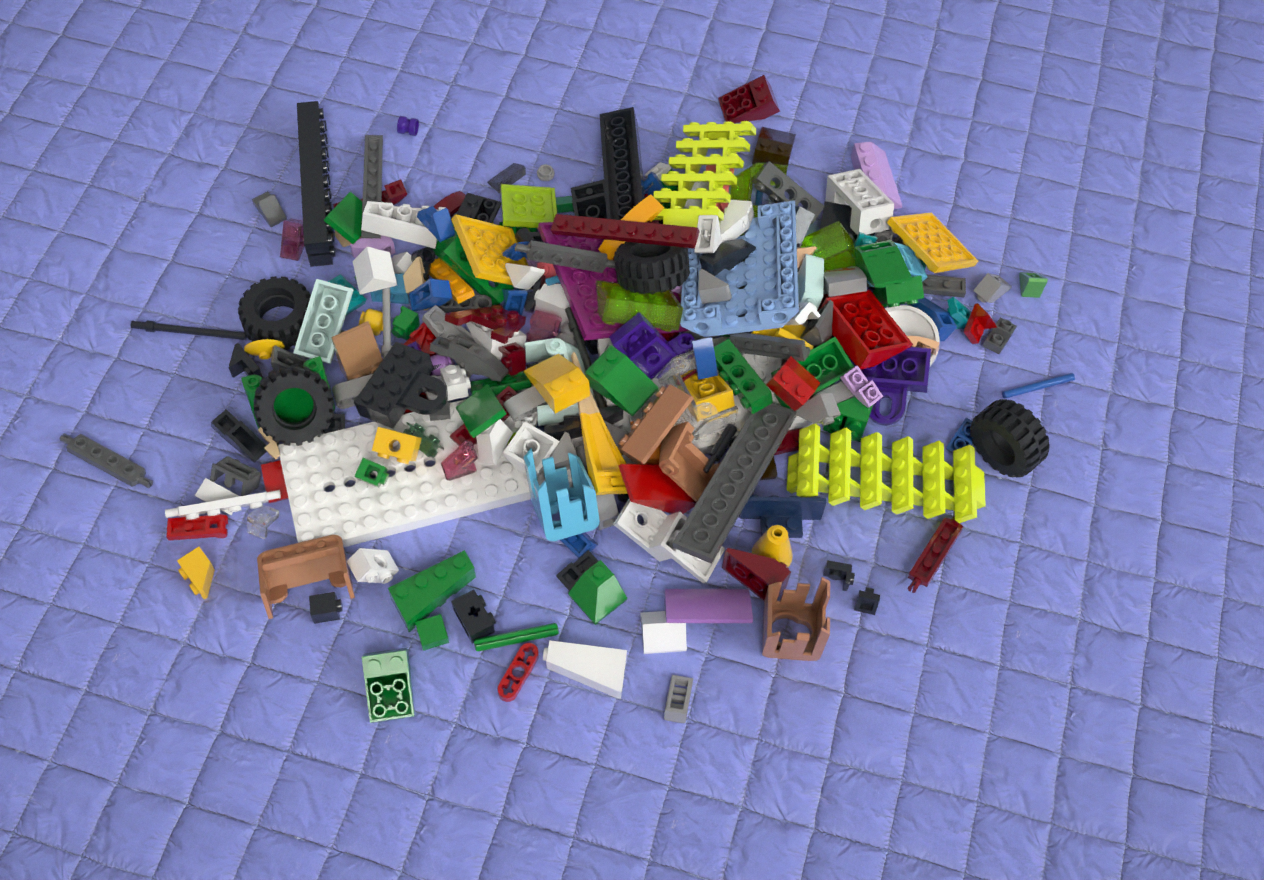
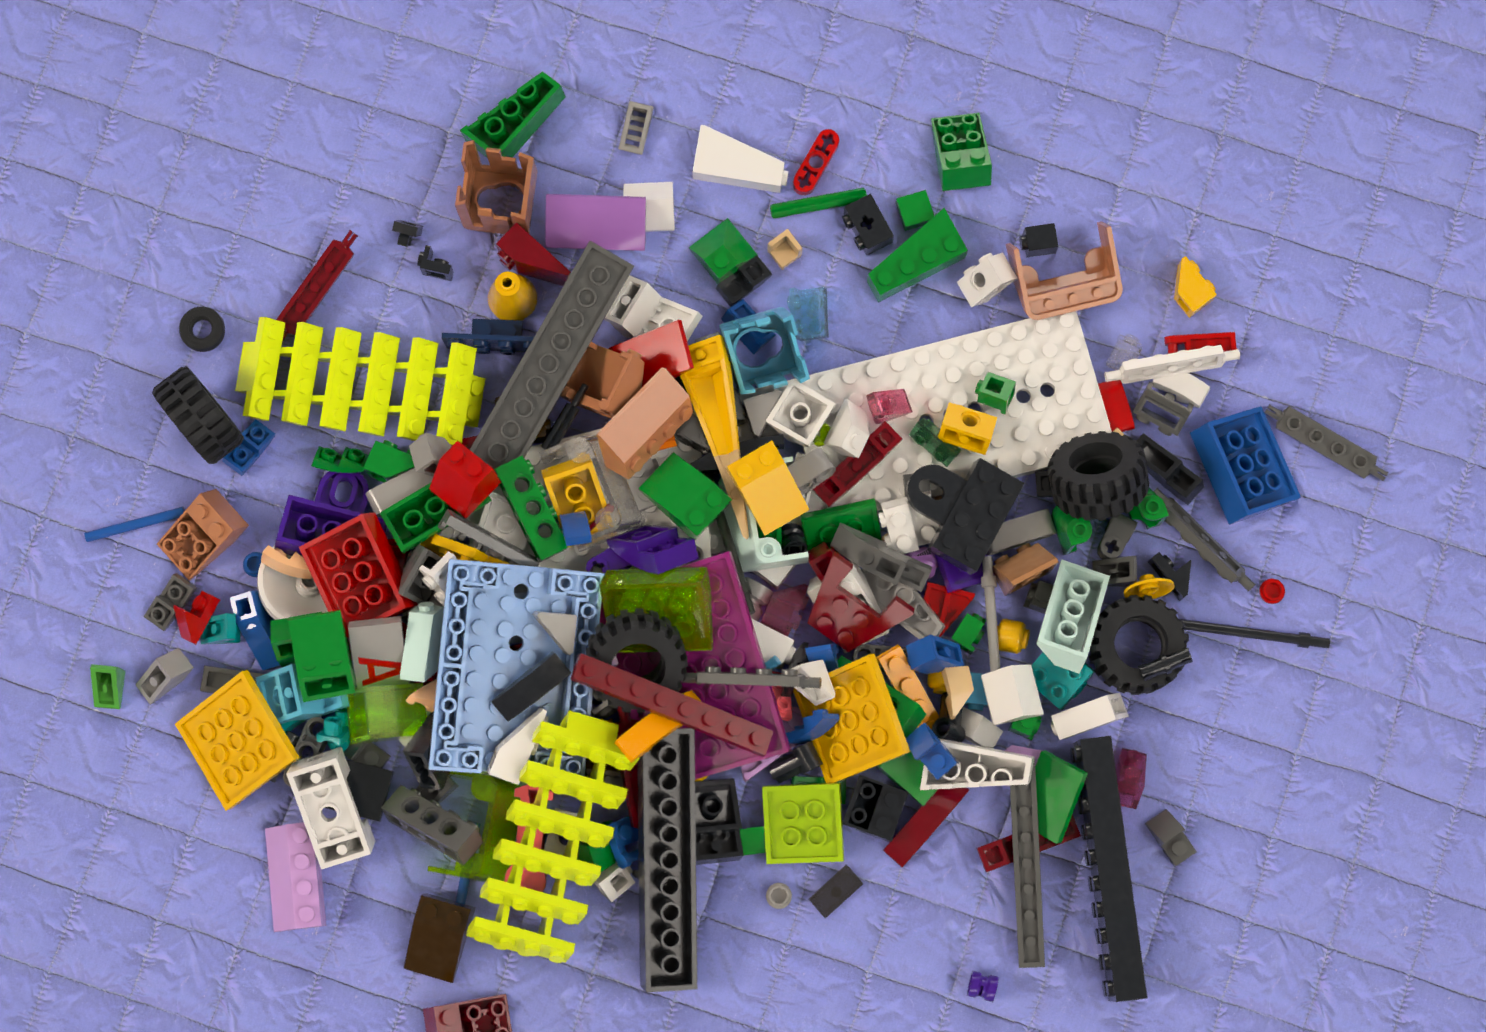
camera: 175 degrees left, 20 degrees up
green tile [456,384,507,438] -> none
white slope [695,215,722,253] -> none
lavender slope [840,365,883,408] -> none
none -> nougat slope [157,489,249,581]
none -> black tyre [179,307,225,352]
none -> blue plate [243,552,262,577]
none -> green slope [311,446,369,473]
none -> green wedge [460,71,566,158]
none -> tan panel [767,229,802,270]
none -> clear light blue bracket [787,287,829,341]
none -> white slope [1051,693,1129,740]
none -> black pin [1138,647,1193,682]
none -> dark grey plate [1154,488,1256,592]
none -> blue slope [1190,406,1301,525]
none -> red plate [1259,579,1285,604]

